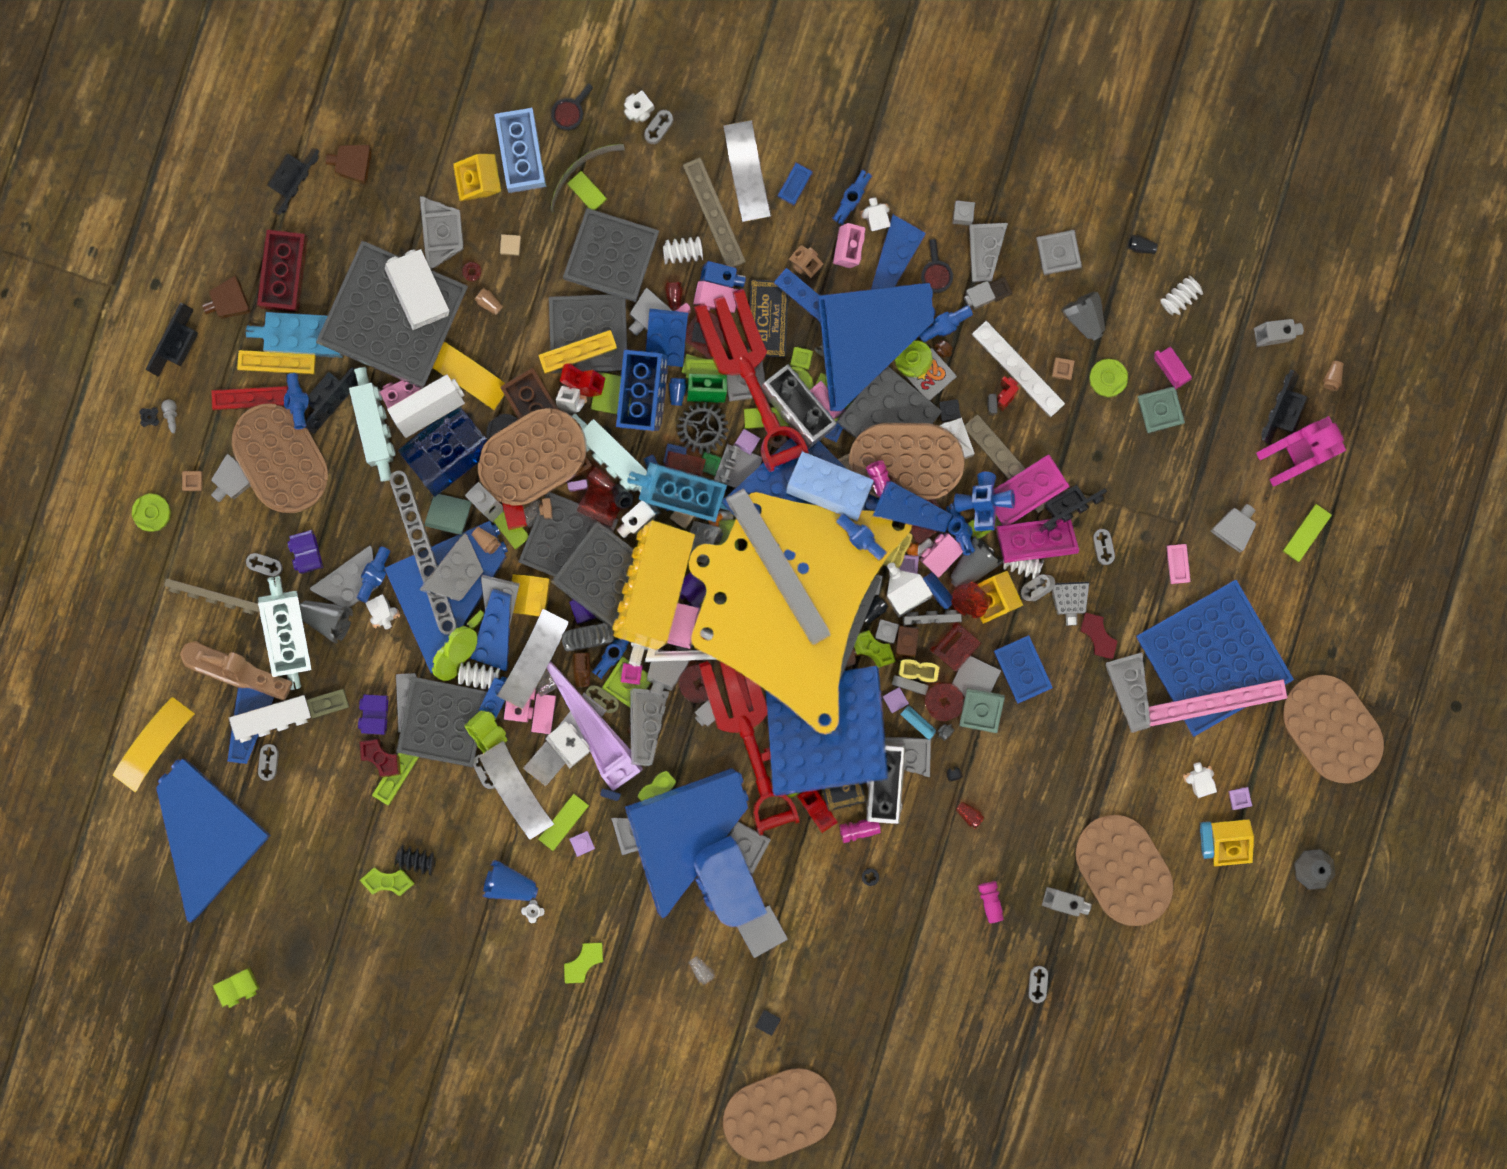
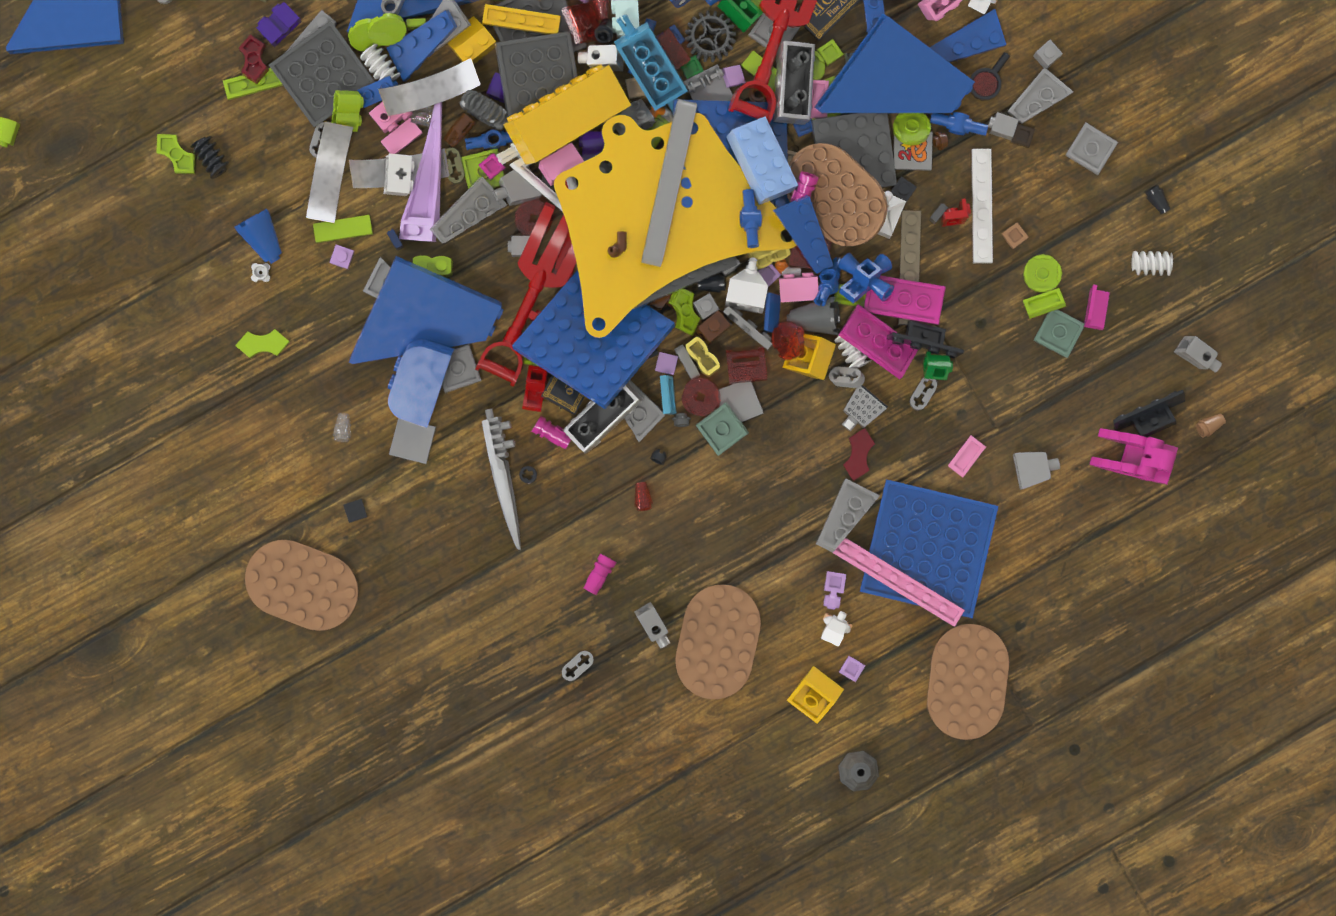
camera: 40 degrees right, 0 degrees up
blue plate [994,636,1053,704] -> none
dark grey cone [1061,291,1105,340] -> none
dark azure beam [1200,822,1214,859] -> none
lime tile [1283,504,1332,562] -> none
none -> yellow plate [482,4,561,35]
none -> light grey piece [482,409,521,550]
none -> reddish brown arm [607,231,627,258]
none -> lavender plate [823,571,846,610]
none -> green brick [922,351,953,380]
none -> lime tile [1023,288,1066,319]

